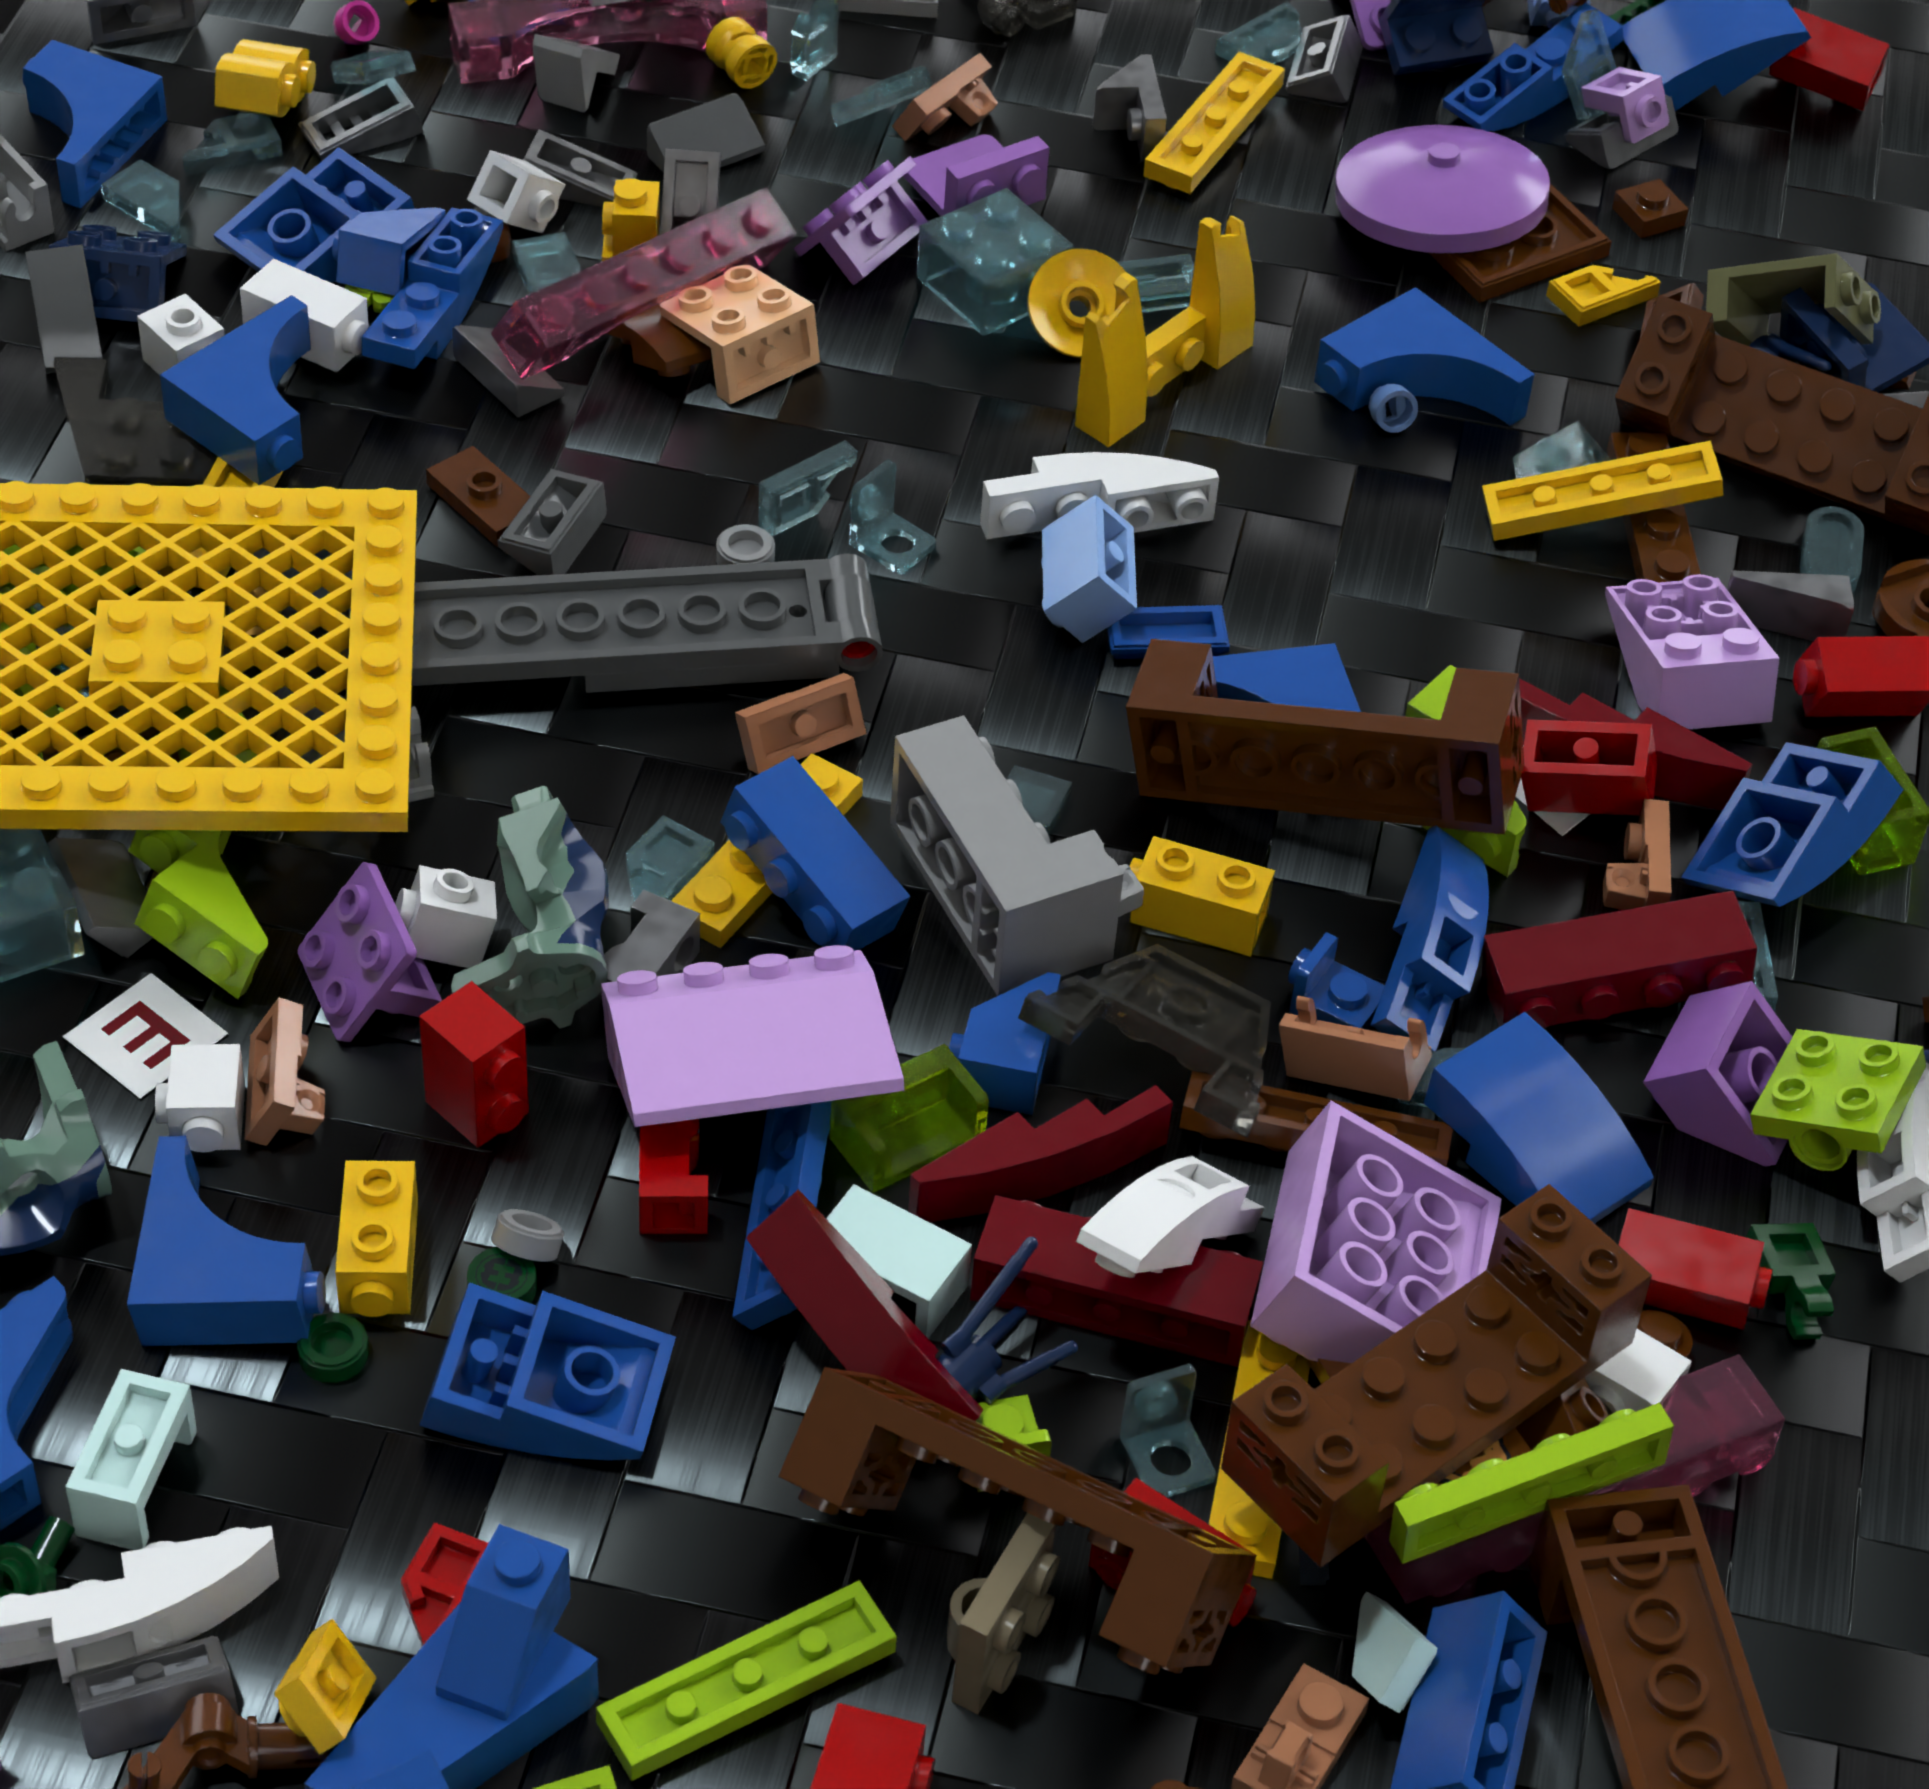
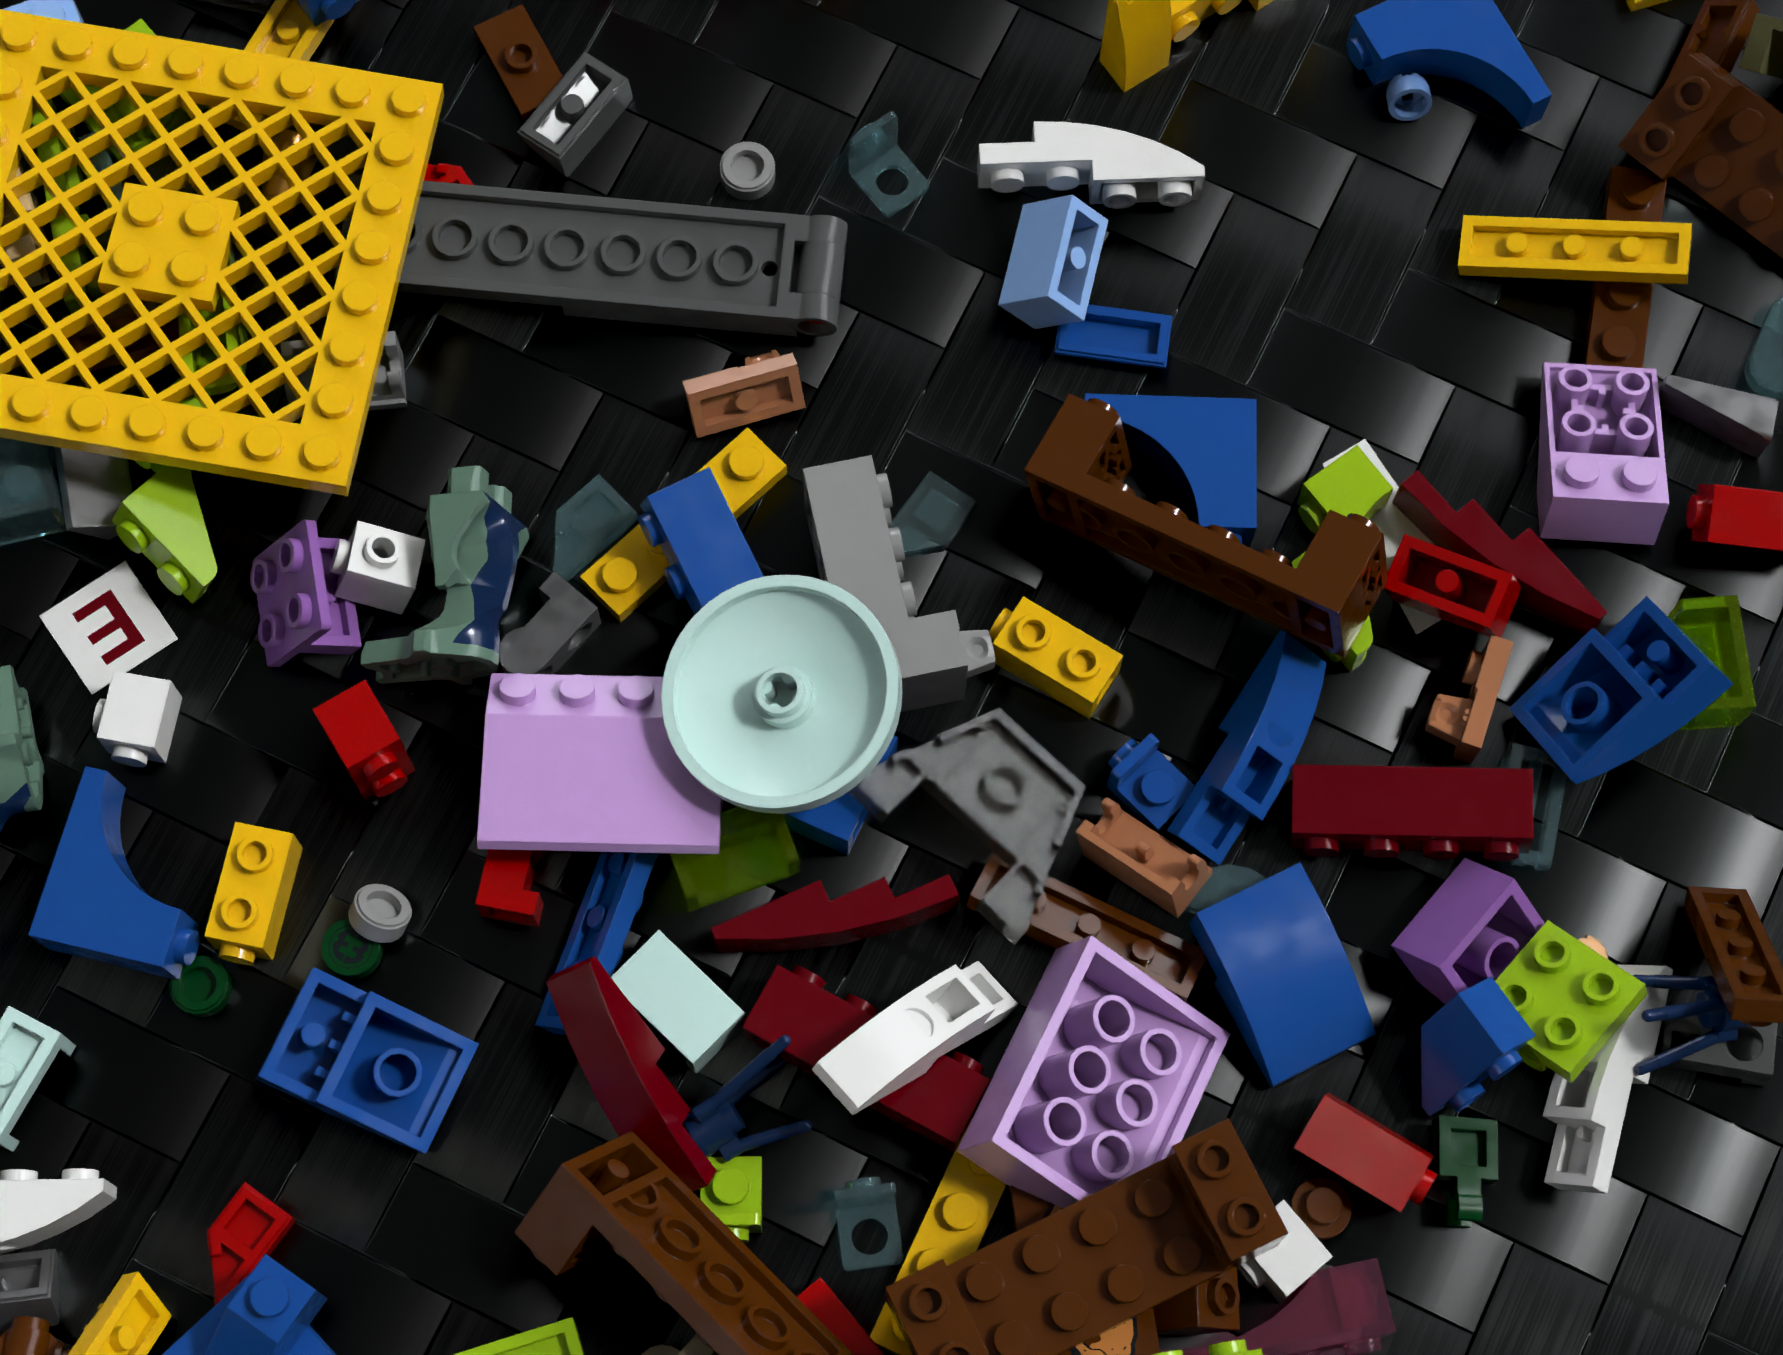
camera: 15 degrees right, 25 degrees up
nougat hinge [245,997,325,1146] -> none
clear light blue tile [758,440,858,536] -> none
clear light blue bracket [1513,421,1611,479] -> none
none -> light aqua dish [661,575,903,814]
none -> blue slope [1421,977,1536,1116]

